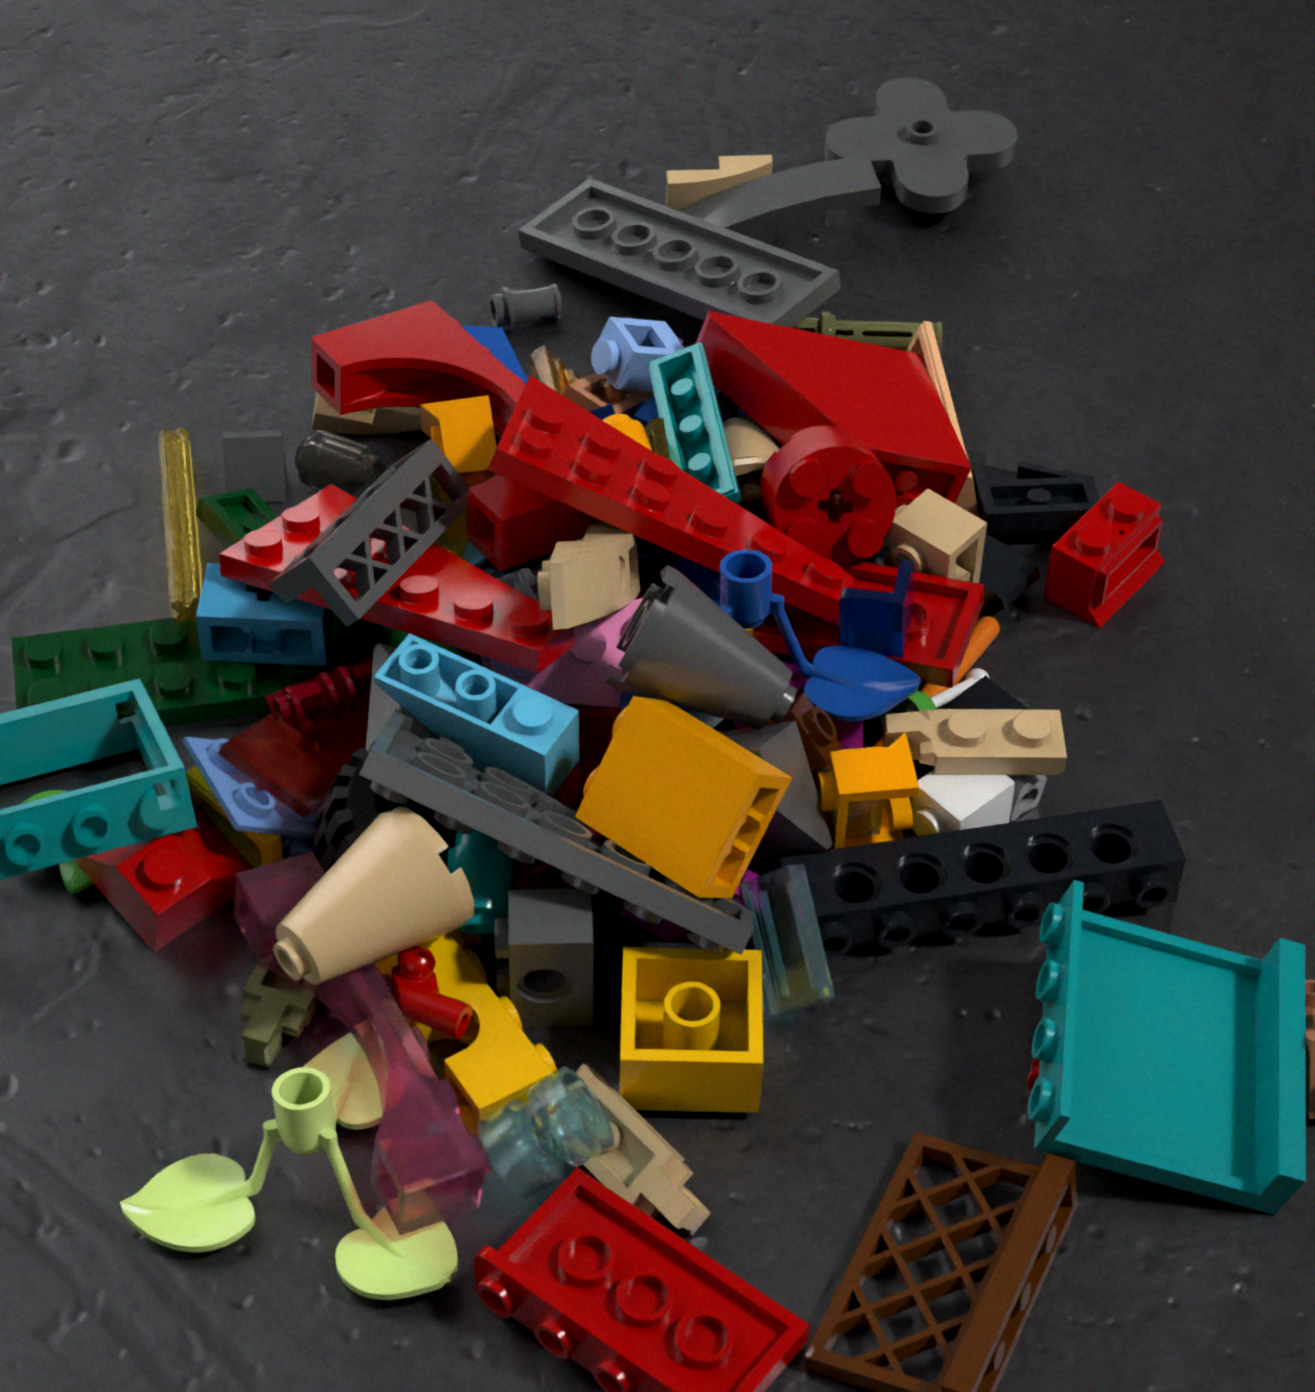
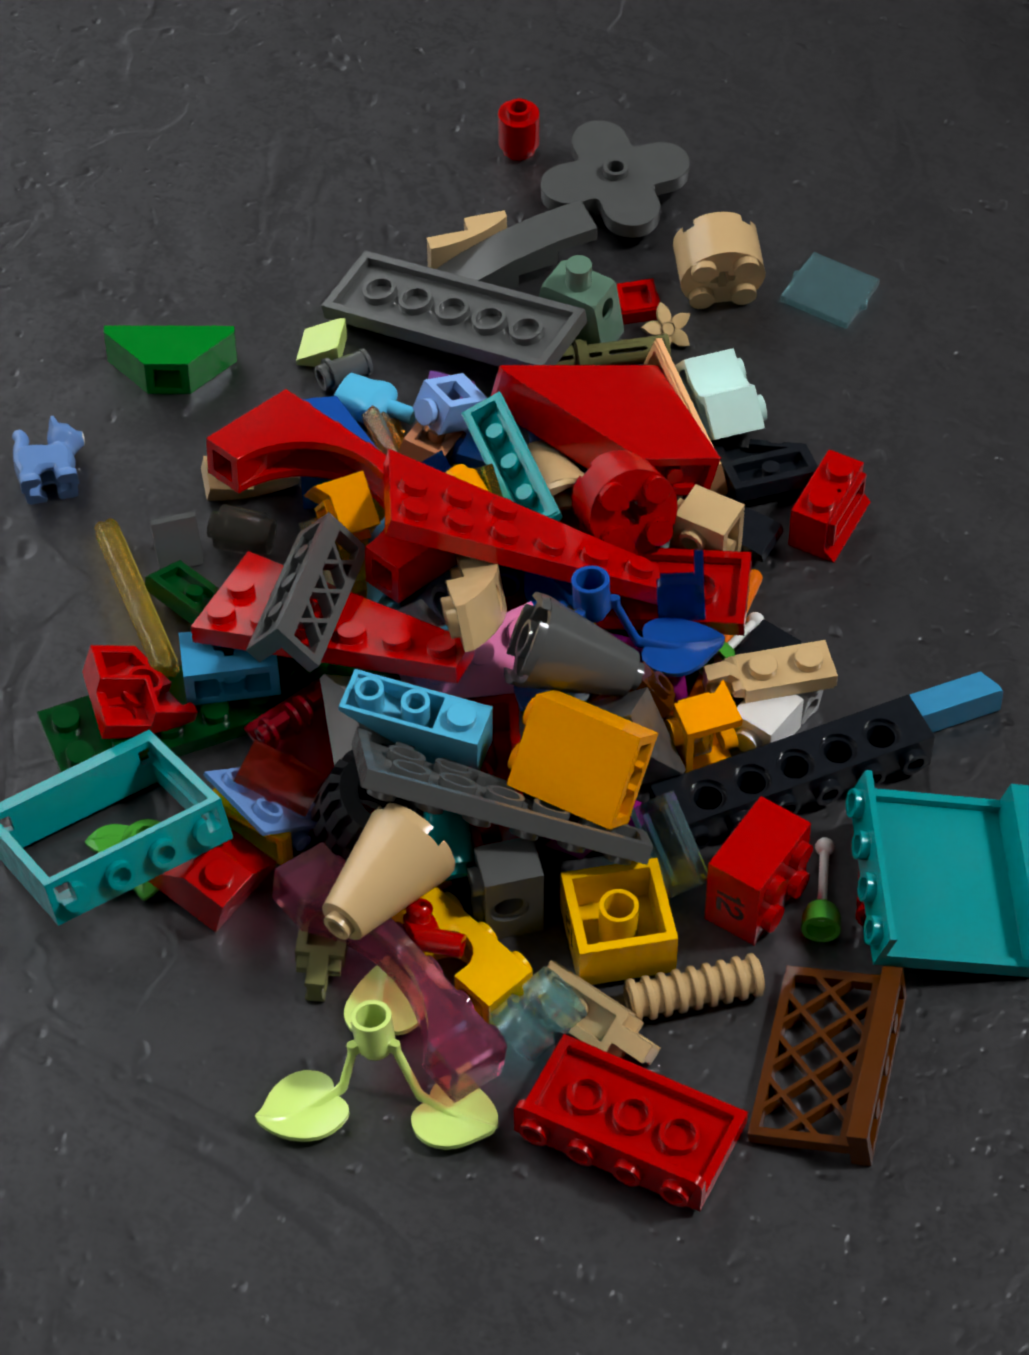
camera: 10 degrees left, 5 degrees up
none -> medium blue animal [12,416,85,505]
none -> red slope [82,645,197,739]
none -> green slope [103,325,237,394]
none -> yellowish green slope [296,318,347,367]
none -> medium azure piece [334,373,416,425]
none -> red brick [498,98,540,161]
none -> sand green torso [539,255,624,357]
none -> red tile [617,278,660,325]
none -> tan piece [623,953,765,1021]
none -> tan plant [641,302,691,347]
none -> tan brick [673,212,765,309]
none -> light aqua brick [675,348,767,440]
none -> red brick [704,796,813,946]
none -> clear light blue piece [781,252,880,329]
none -> bright green hinge [801,837,841,942]
none -> dark azure slope [910,672,1004,732]

